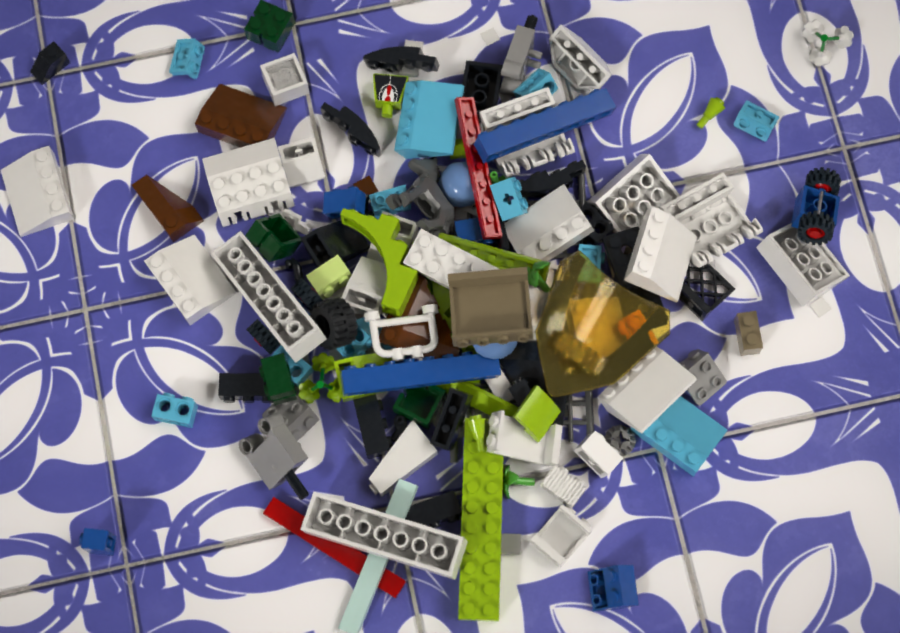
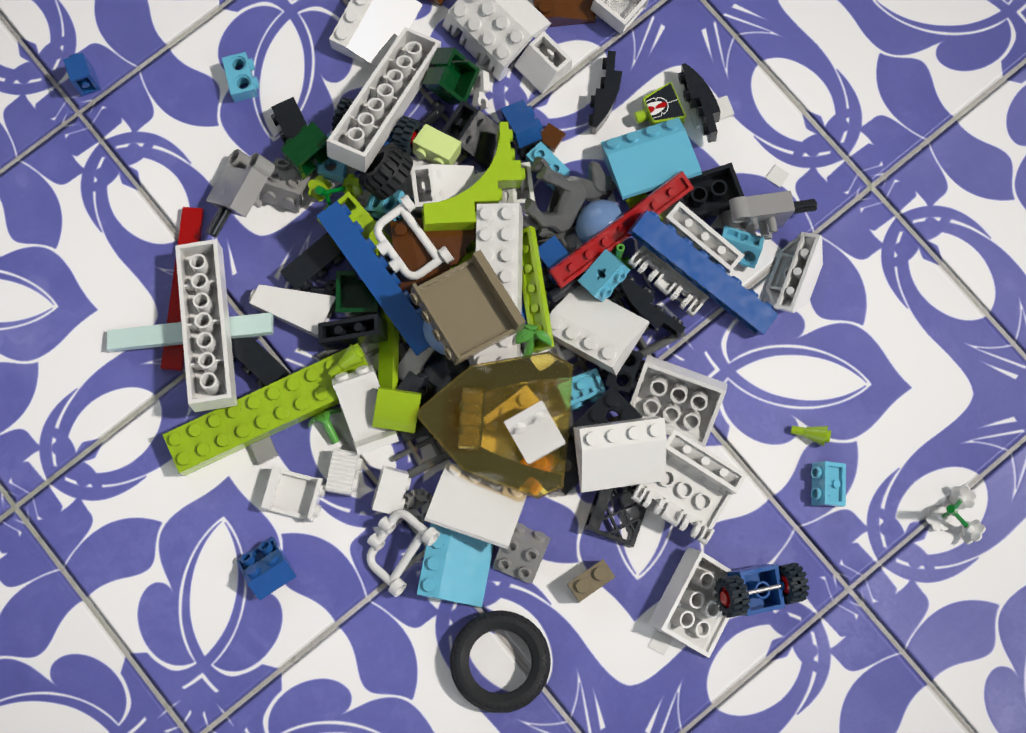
camera: 60 degrees right, 5 degrees up
none -> white bar [367,510,440,597]
none -> black tyre [450,610,551,713]
none -> white bracket [504,400,566,464]

